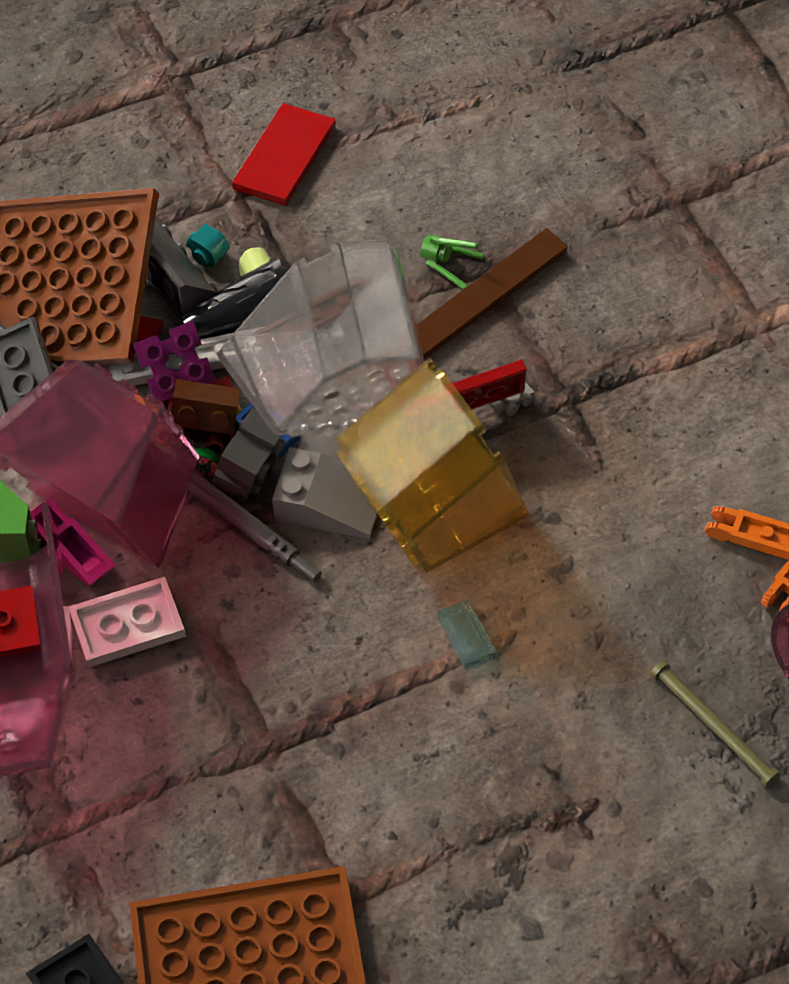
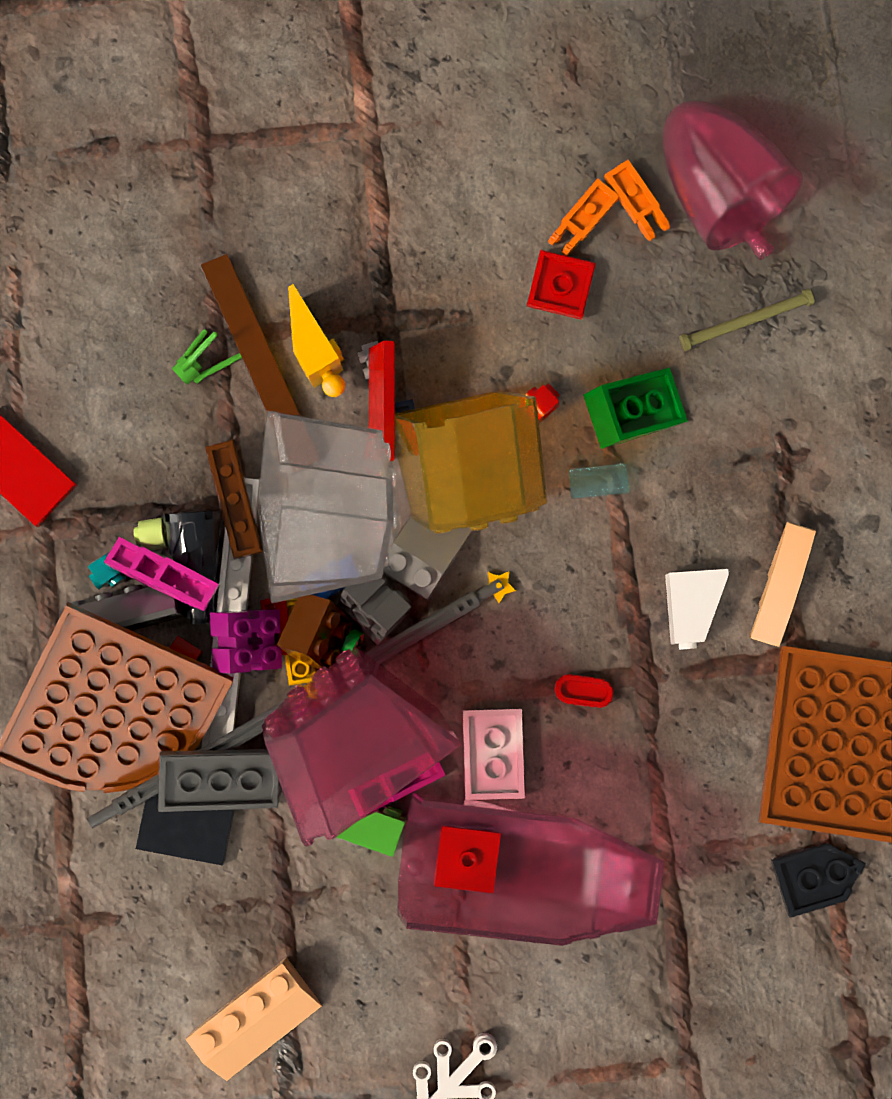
camera: 70 degrees left, 30 degrees up
none -> dark pink slope [104,537,219,611]
none -> yellow slope [288,284,345,397]
none -> yellow piece [488,571,516,603]
none -> red plate [522,383,560,423]
none -> red plate [526,250,596,320]
none -> red tile [554,674,613,708]
none -> green slope [583,367,688,449]
none -> white slope [665,569,729,650]
none -> light nougat slope [750,522,816,647]

